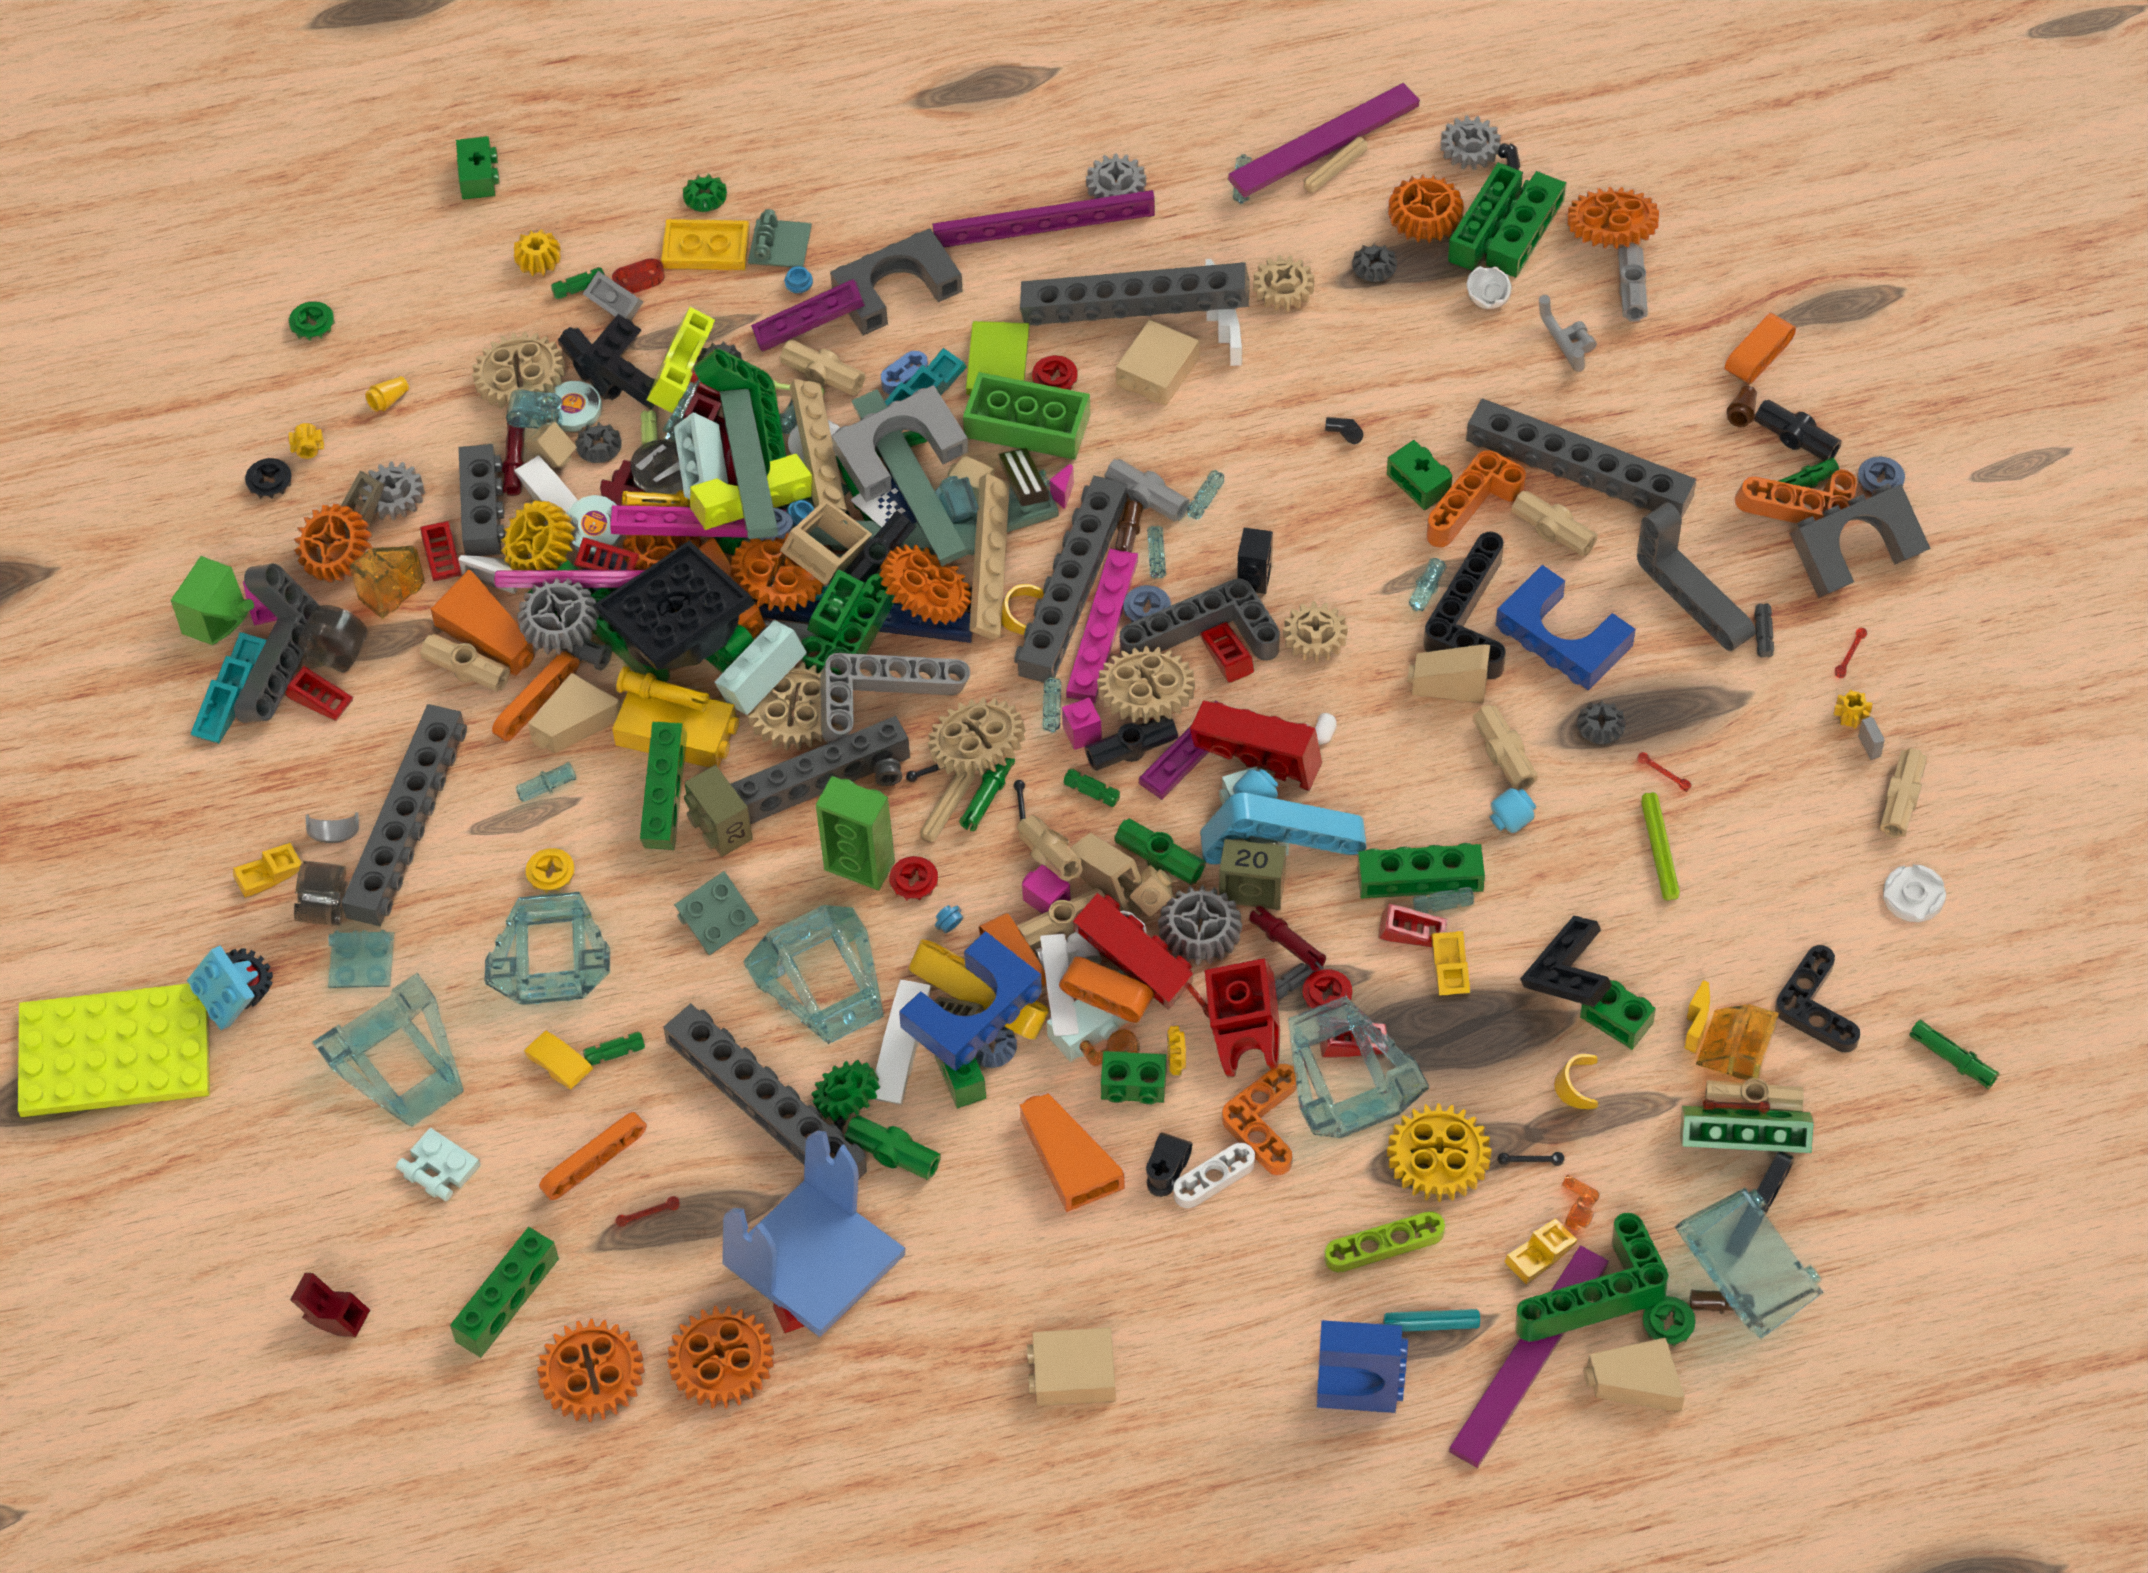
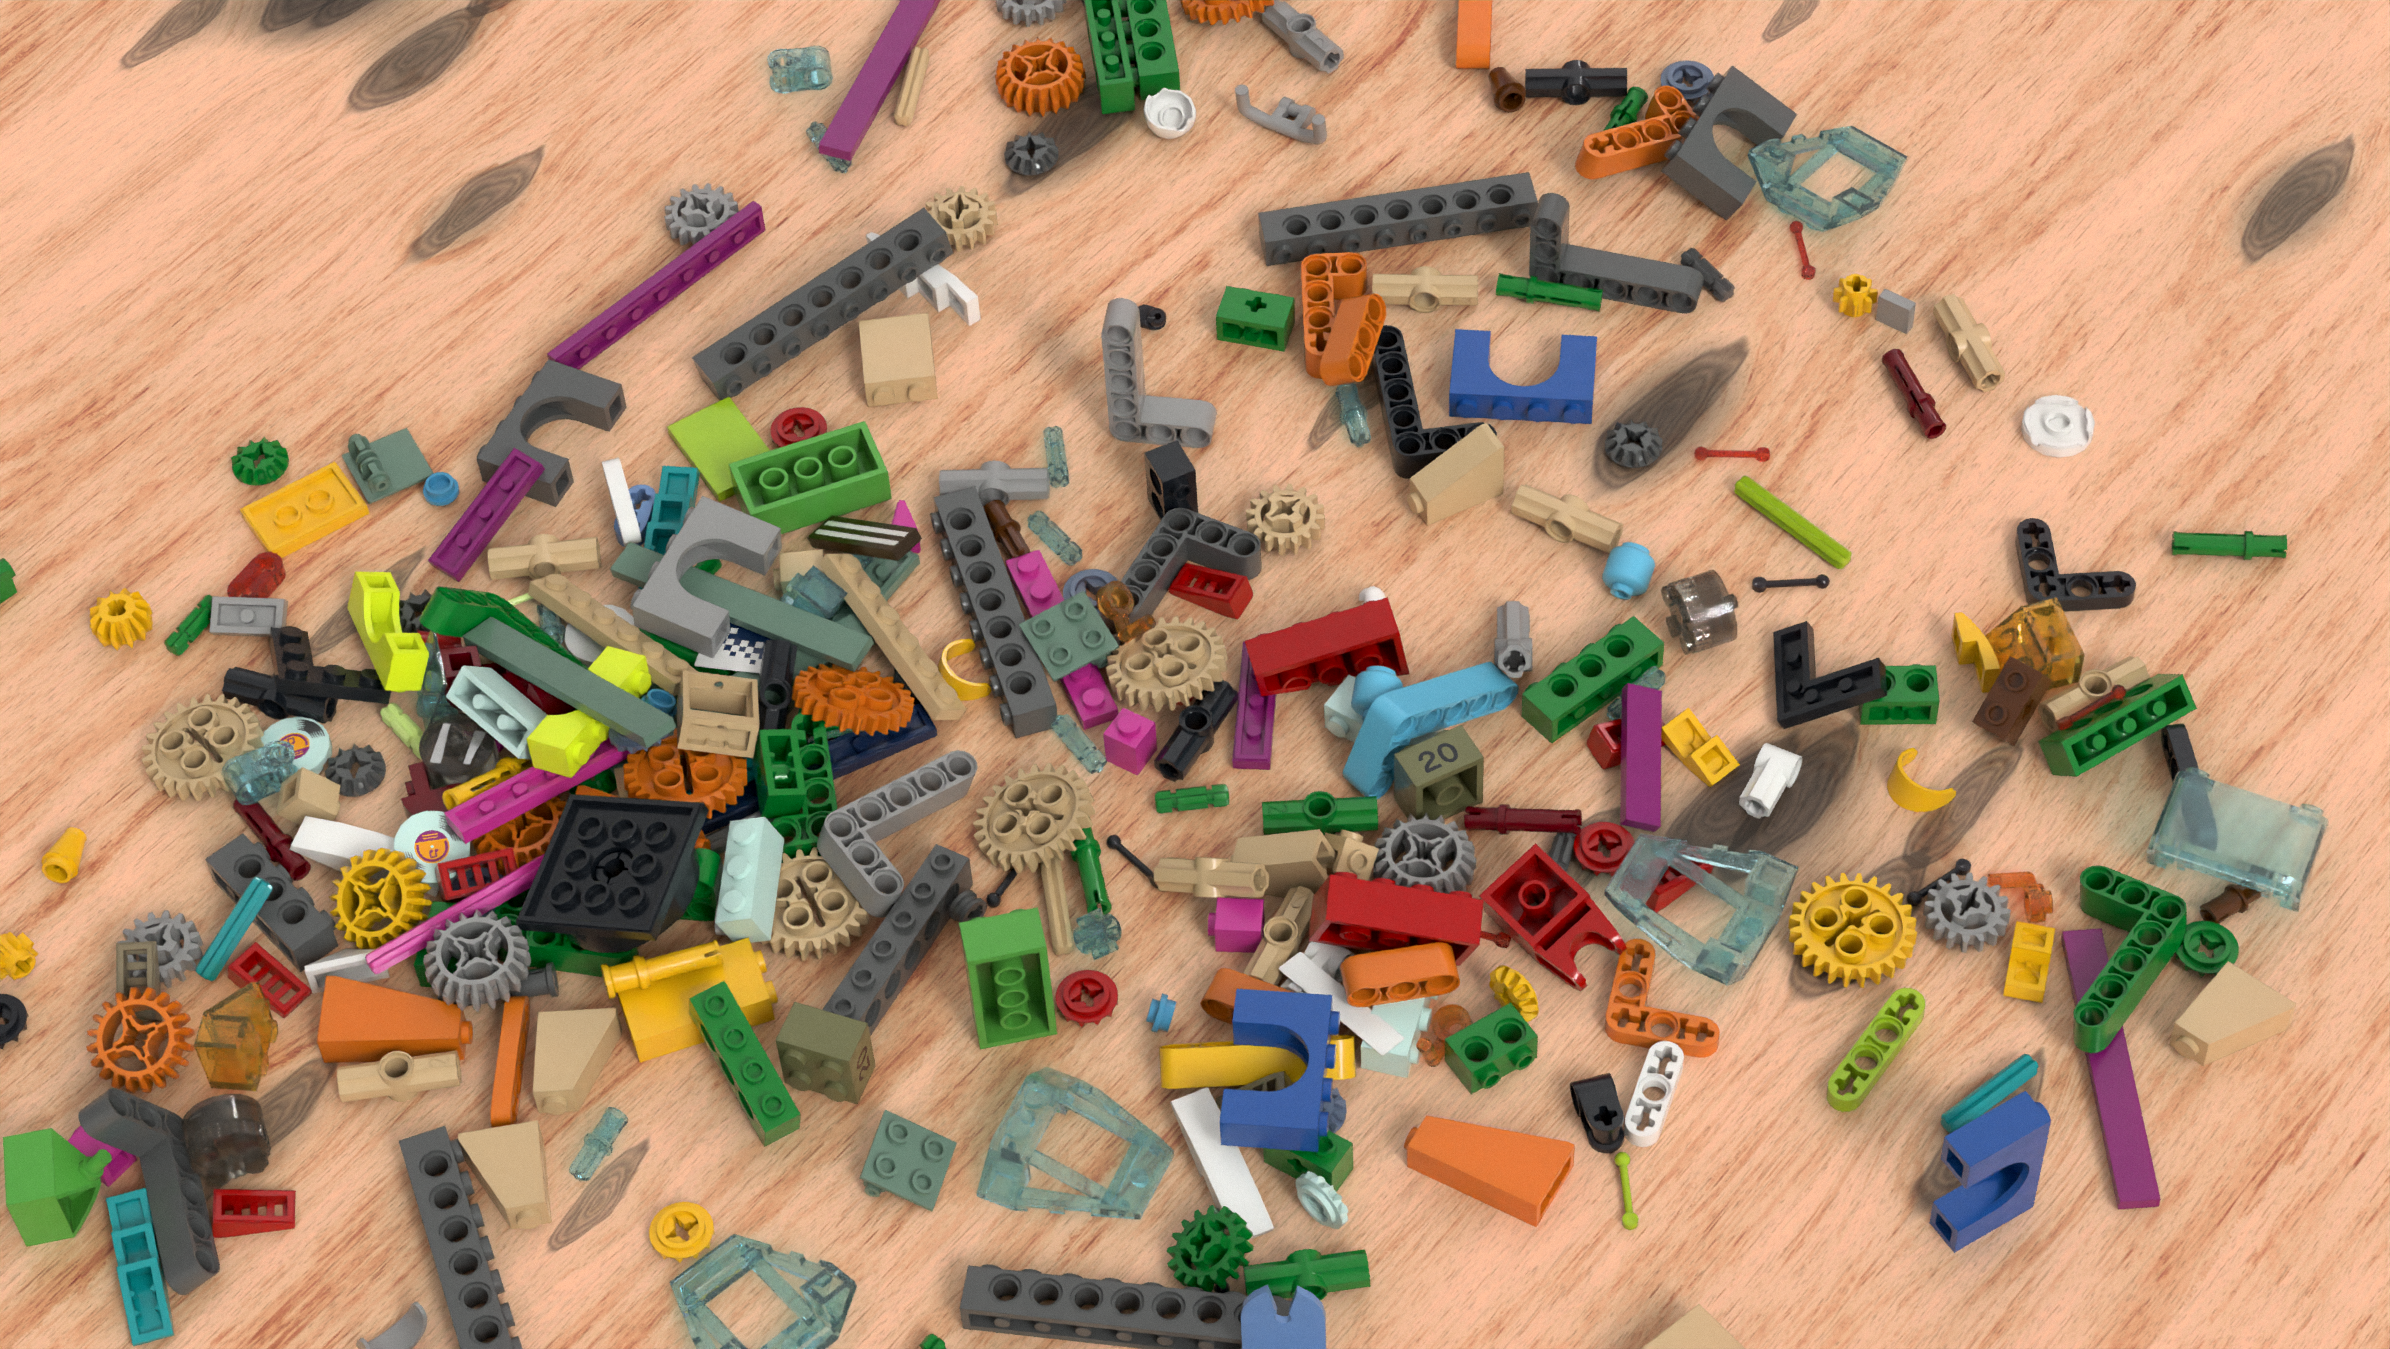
camera: 35 degrees left, 5 degrees down
none -> teal axle [195,877,273,981]
none -> tan slope [458,1120,552,1229]
none -> white beam [602,458,642,546]
none -> clear light blue piece [767,46,833,93]
none -> sand green hinge [1019,591,1119,682]
none -> clear light blue gear [1073,908,1122,960]
none -> clear orange plate [1096,581,1156,642]
none -> light grey beam [1101,298,1217,448]
none -> light aqua gear [1295,1171,1348,1229]
none -> orange beam [1320,293,1386,386]
none -> light grey piece [1494,601,1532,678]
none -> green pin [1496,273,1603,312]
none -> lime hinge [1614,1152,1638,1230]
none -> magenta tile [1620,683,1662,832]
none -> clear smoke piece [1661,569,1738,655]
none -> white piece [1739,743,1802,819]
none -> clear light blue windscreen [1747,126,1908,232]
none -> black hinge [1752,574,1830,593]
none -> dark red pin [1882,349,1946,439]
none -> light grey gear [1923,872,2011,953]
none -> reddish brown brick [1972,656,2053,746]

